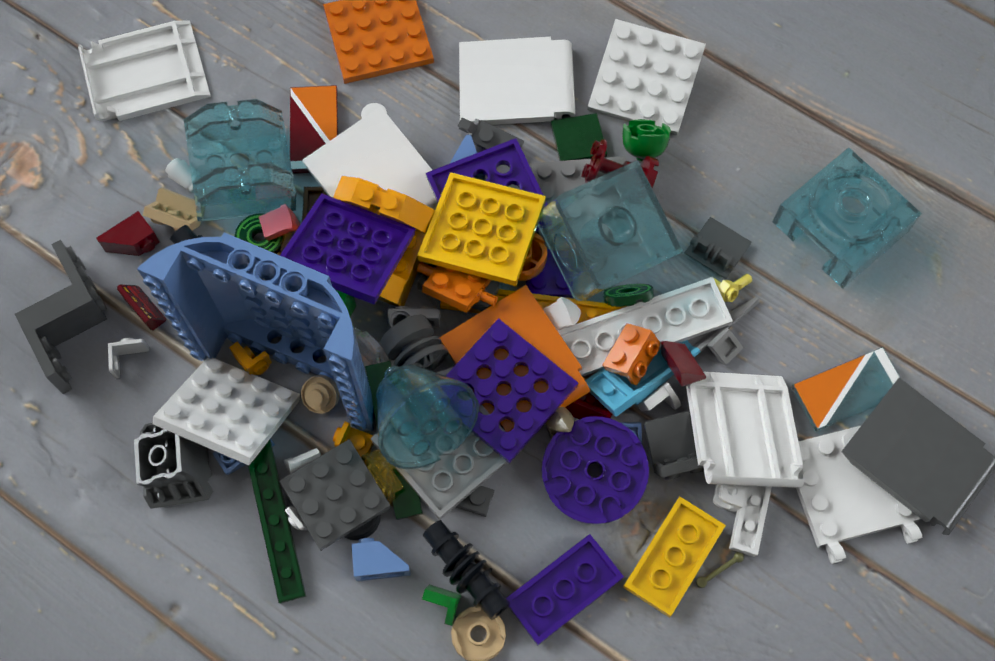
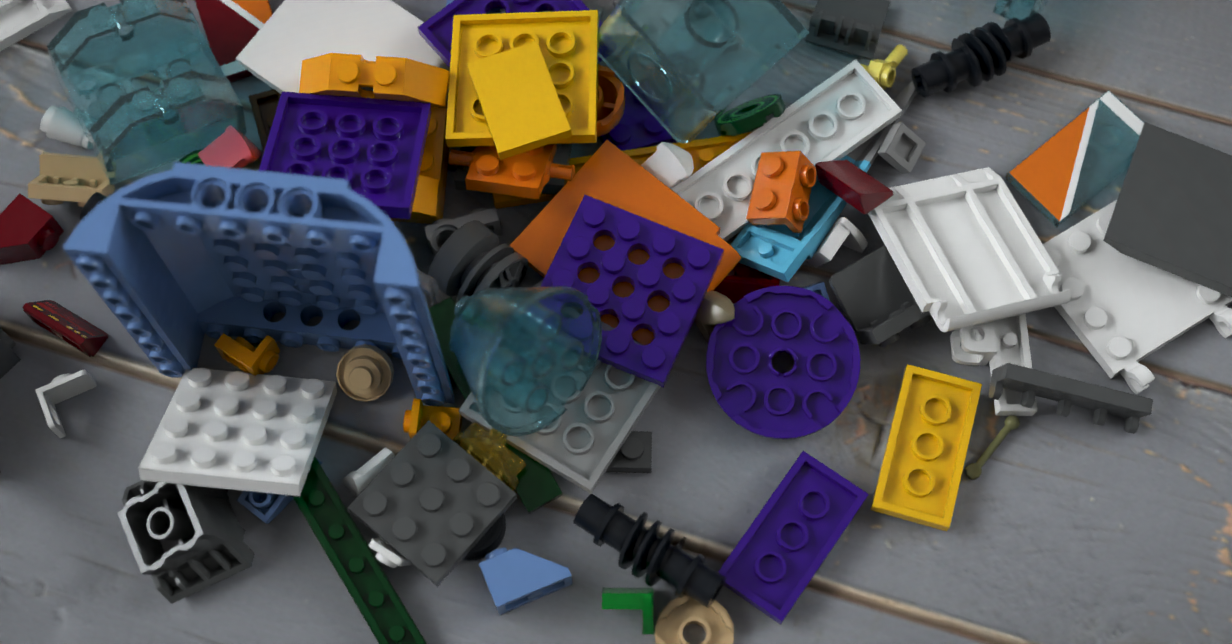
camera: 15 degrees left, 0 degrees up
none -> yellow tile [466,41,572,160]
none -> black piece [911,13,1051,98]
none -> dark grey hinge [989,363,1153,434]

